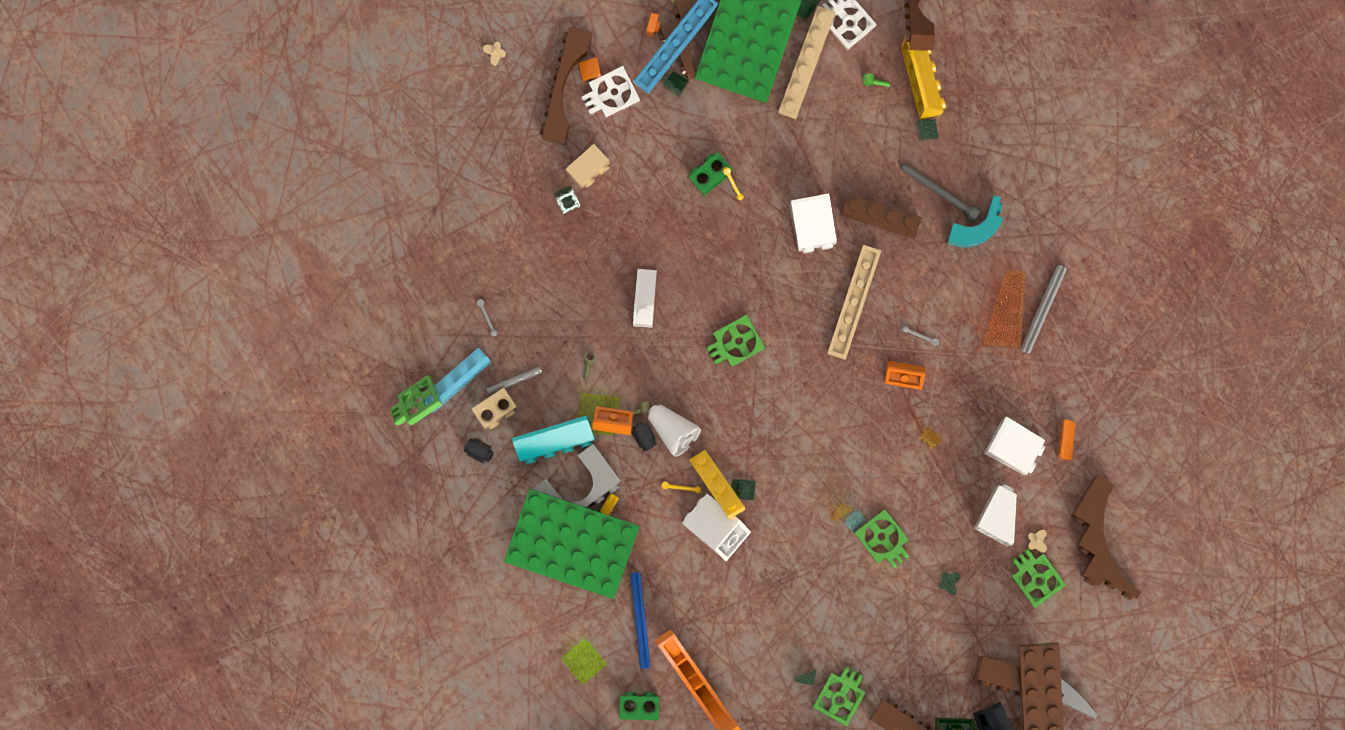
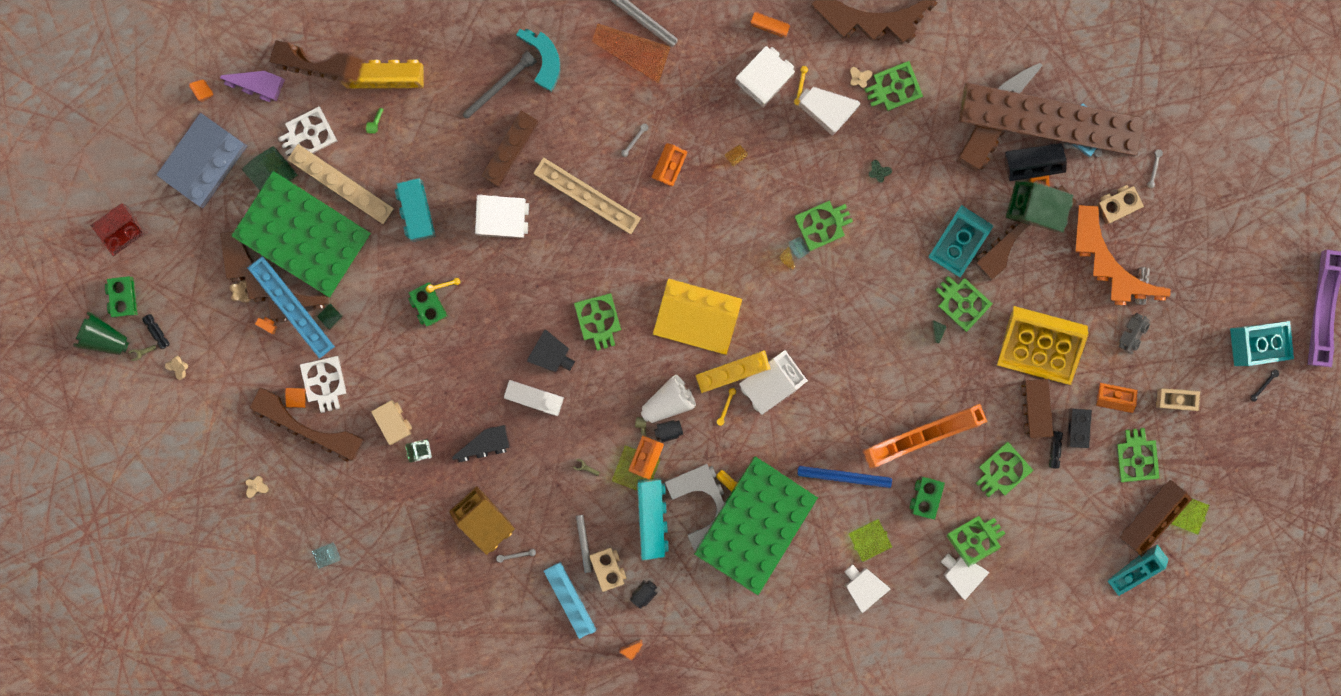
camera: 75 degrees left, 5 degrees up
bright green piece [390,375,443,426] -> none
clear green slope [731,479,756,501] -> none
clear green slope [917,119,939,141] -> none
none -> clear light blue slope [312,543,341,569]
none -> teal brick [395,178,436,242]
none -> pearl gold slope [449,486,515,555]
none -> black slope [452,425,510,463]
none -> black torso [527,330,576,372]
none -> orange slope [619,639,643,660]
none -> yellow slope [653,278,742,355]
none -> yellow hinge [794,66,808,105]
none -> white torso [844,565,890,613]
none -> teal slope [928,205,994,278]

